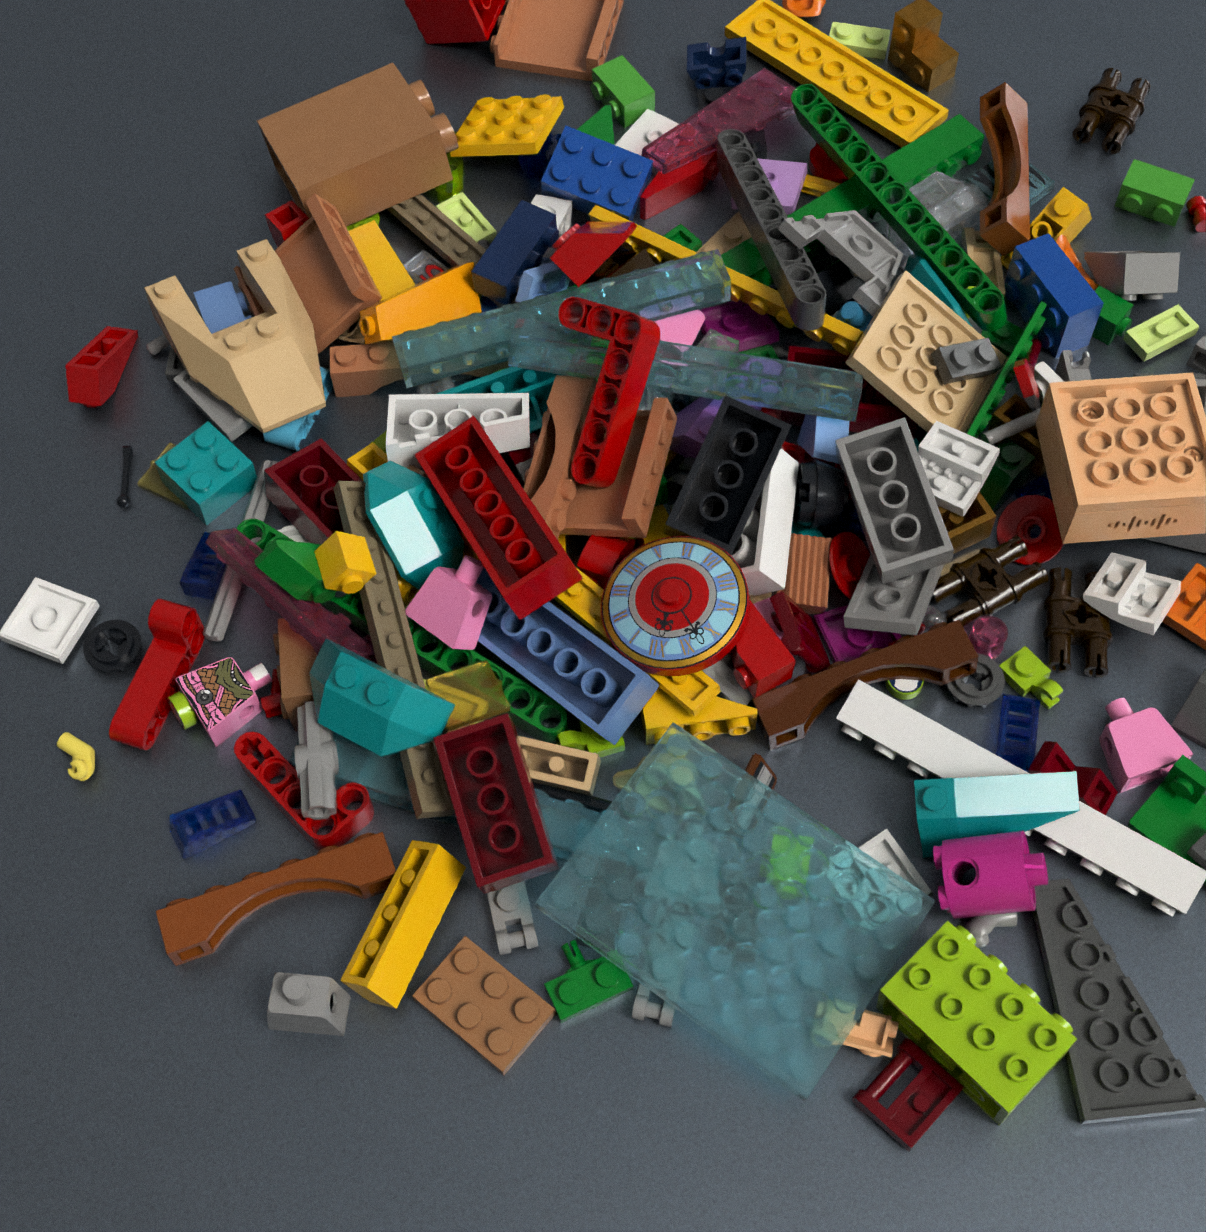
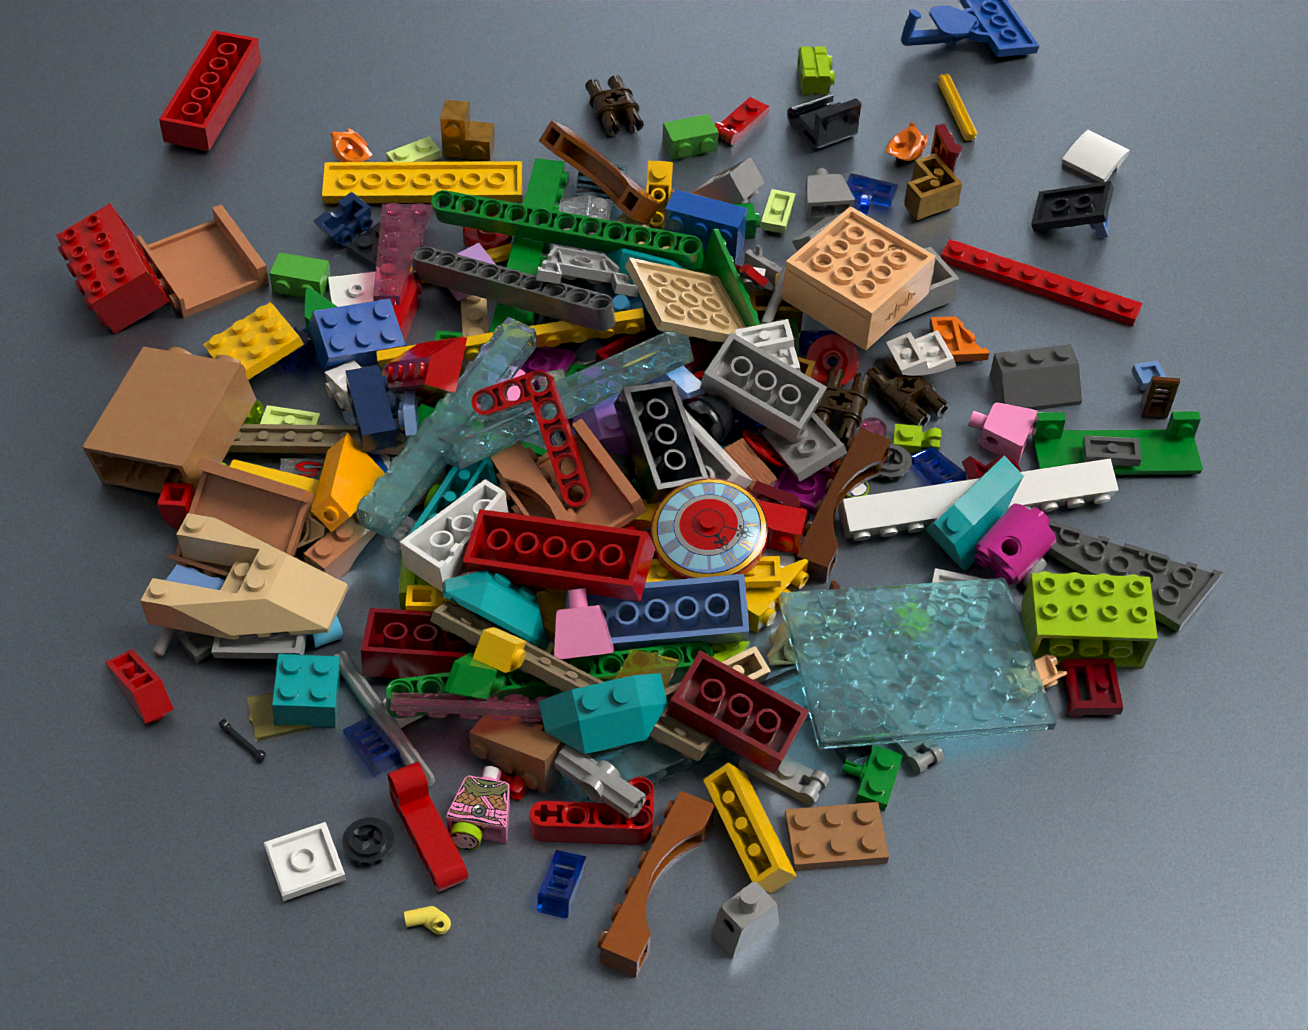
camera: 50 degrees left, 10 degrees down
dark grey plate [931,338,1002,384] -> none

